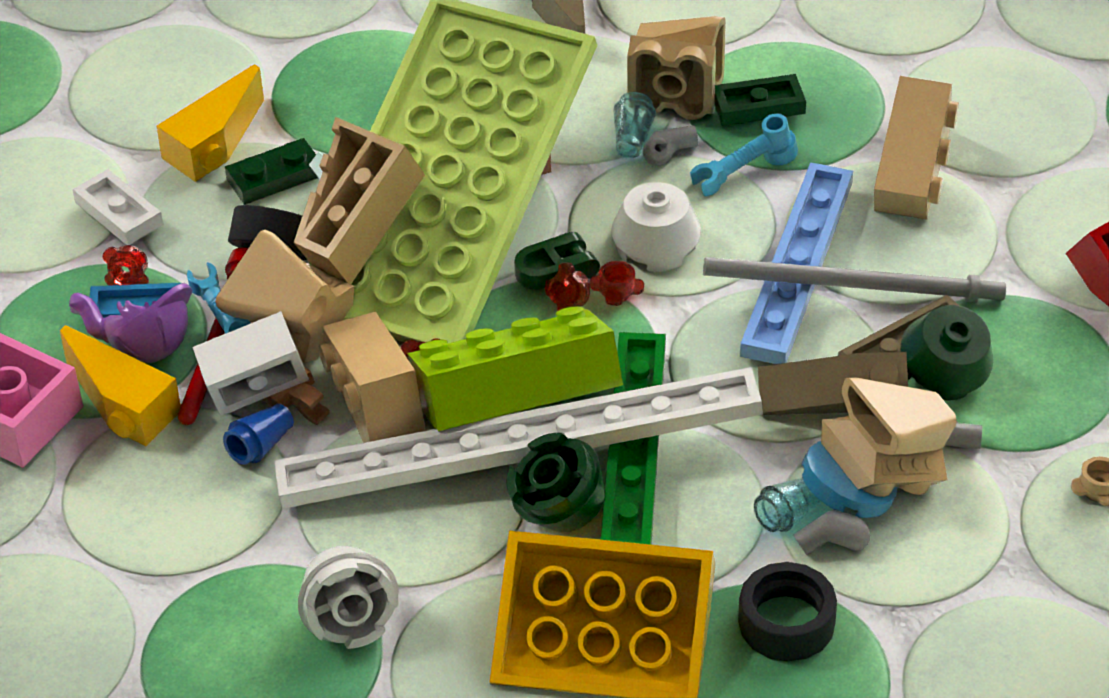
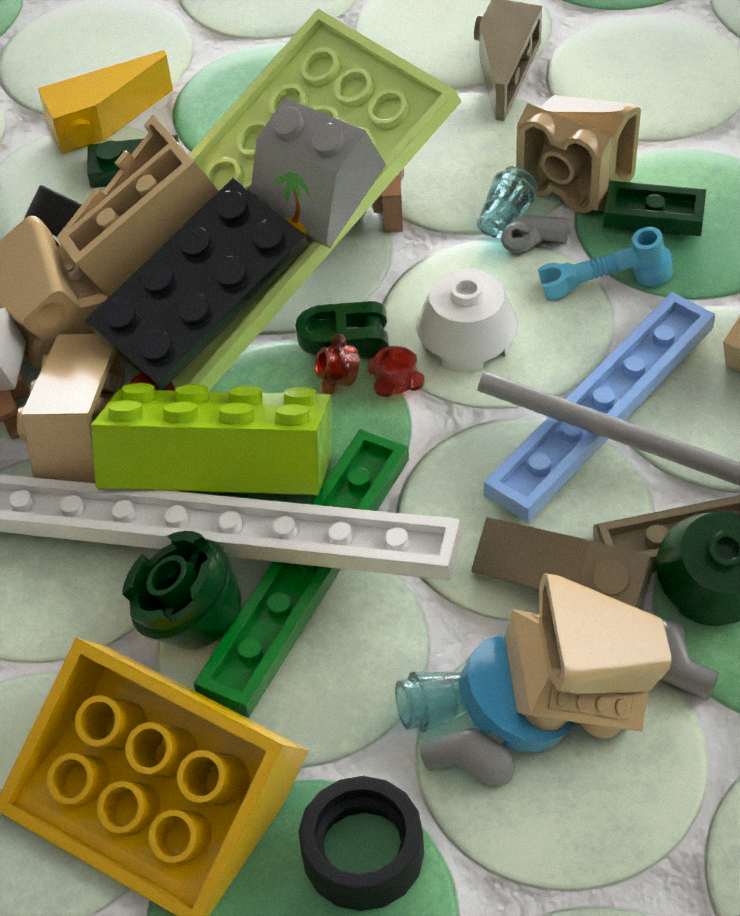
camera: 25 degrees right, 5 degrees up
none -> black plate [85,178,309,390]
none -> light grey slope [250,98,386,248]

